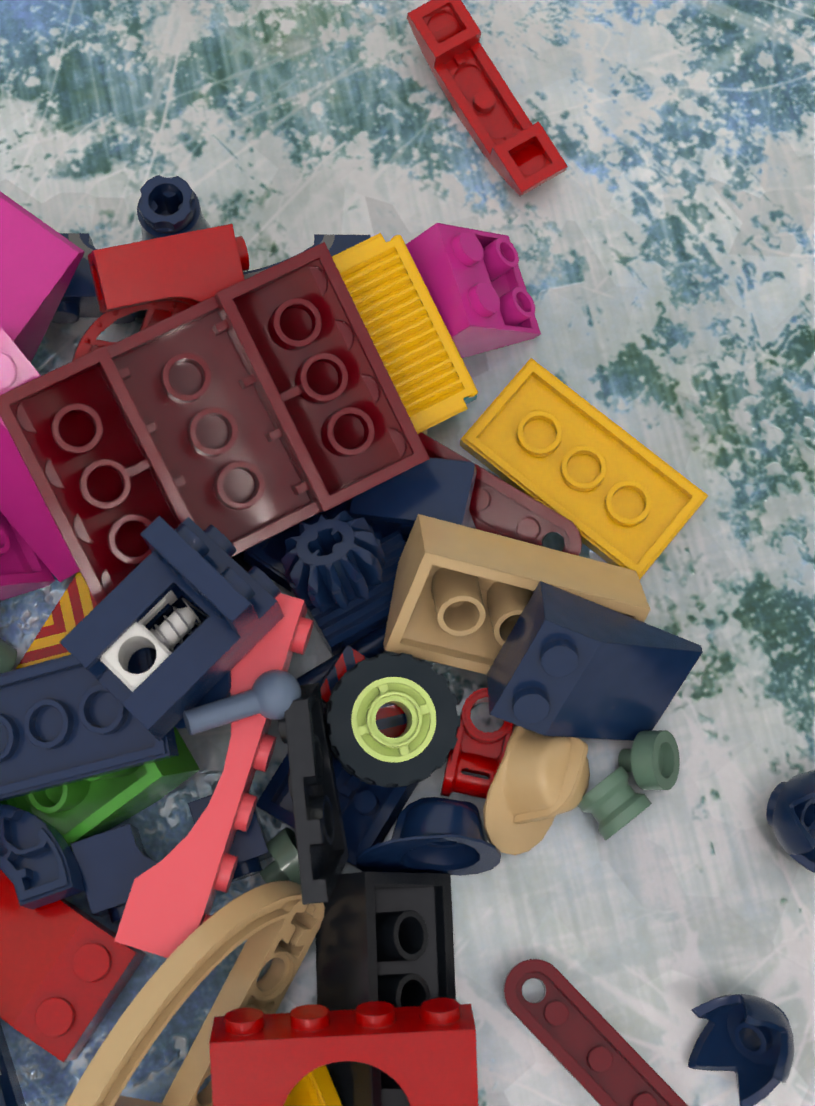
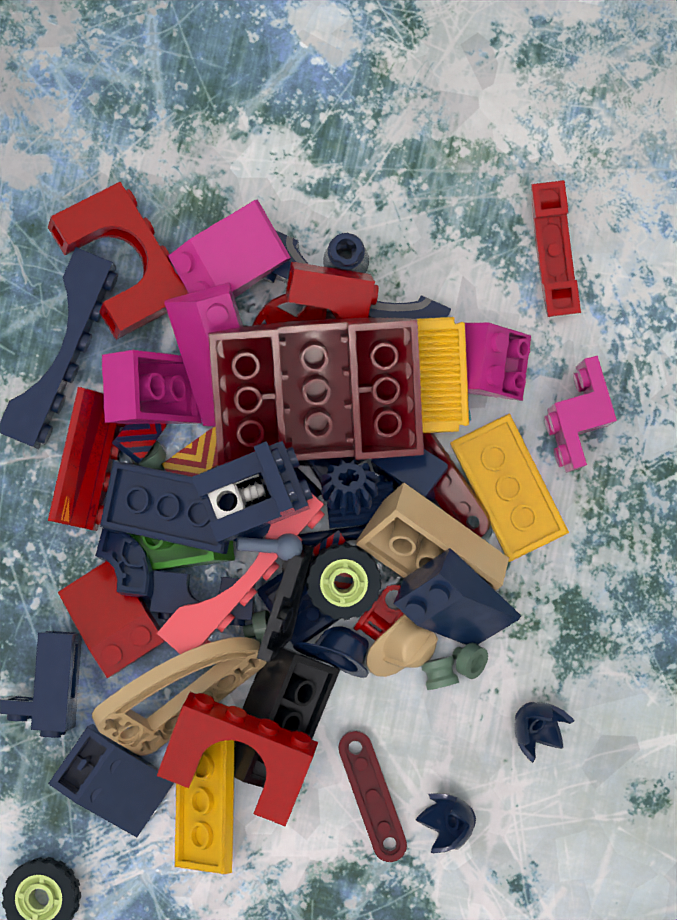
camera: 30 degrees right, 10 degrees up
none -> dark pink bracket [544,355,617,473]

